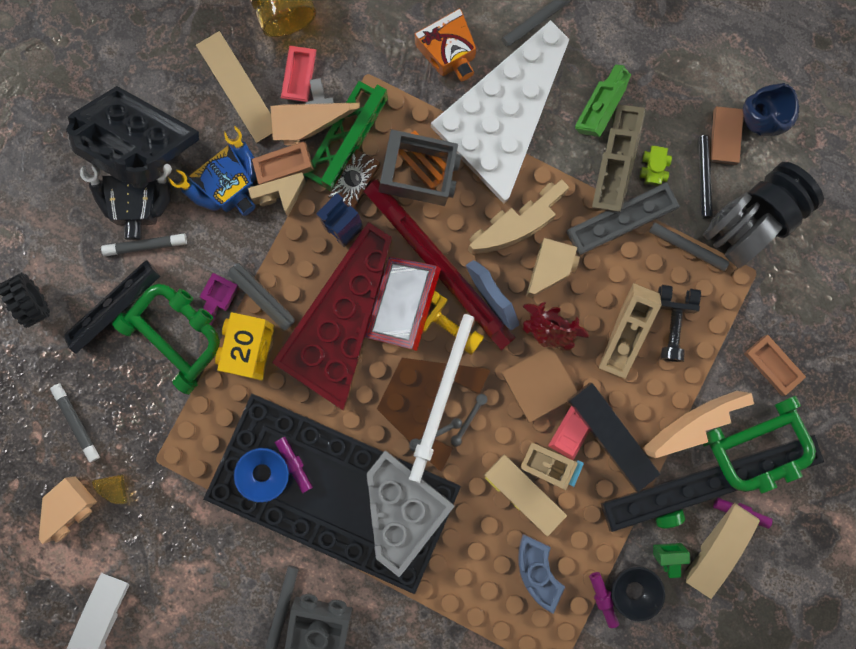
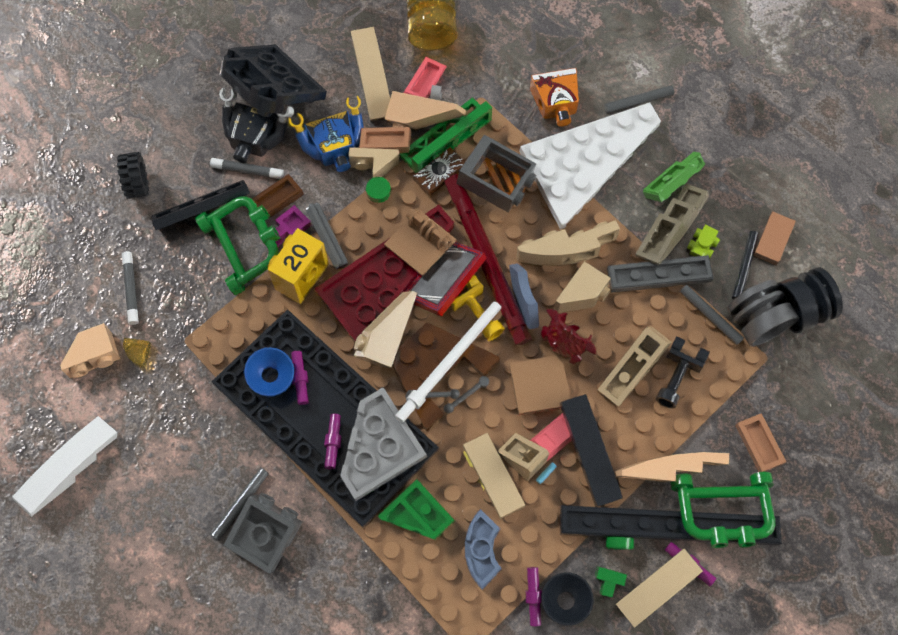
camera: 20 degrees right, 15 degrees down
dark blue piece [316,193,363,247] -> none
dark blue piece [743,83,800,136] -> none
none -> reddish brown tile [252,174,304,220]
none -> magenta bar [324,414,342,469]
none -> tan slope [354,291,417,368]
none -> green tile [366,177,391,203]
none -> green wing [378,479,456,540]
none -> medium nougat hinge [384,209,457,276]

